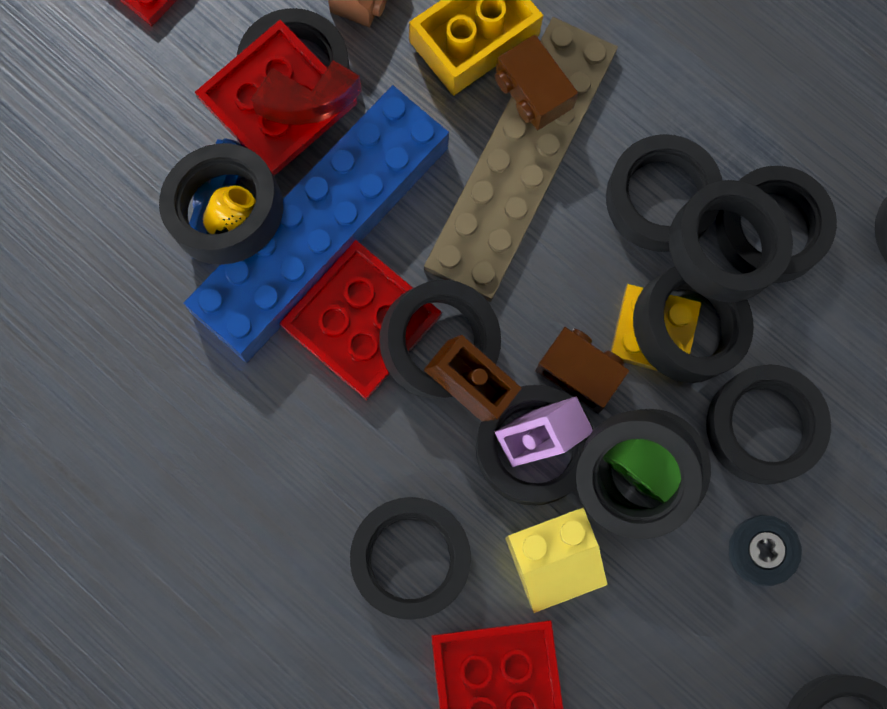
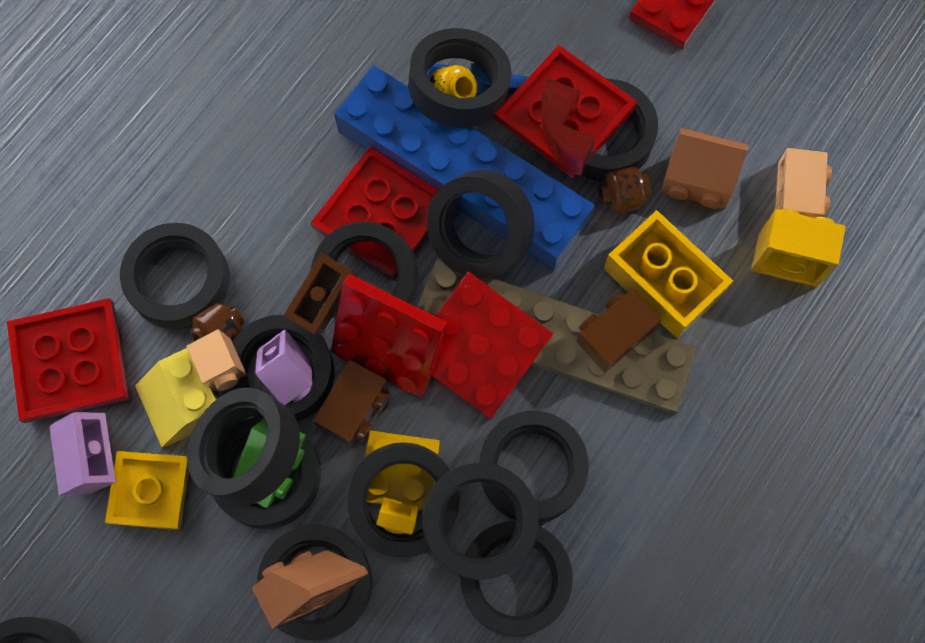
camera: 90 degrees right, 5 degrees down
black bush [729,515,802,587] -> none
none -> lavender brick [49,412,116,496]
none -> yellow plate [105,451,189,531]
none -> light nougat brick [186,329,247,391]
none -> reddish brown head [189,303,244,342]
none -> nougat slope [252,550,368,629]
none -> red plate [330,274,448,398]
none -> yellow plate [376,497,419,535]
none -> black tyre [426,170,535,279]
none -> red plate [432,271,554,419]
none -> reddish brown head [598,166,651,214]

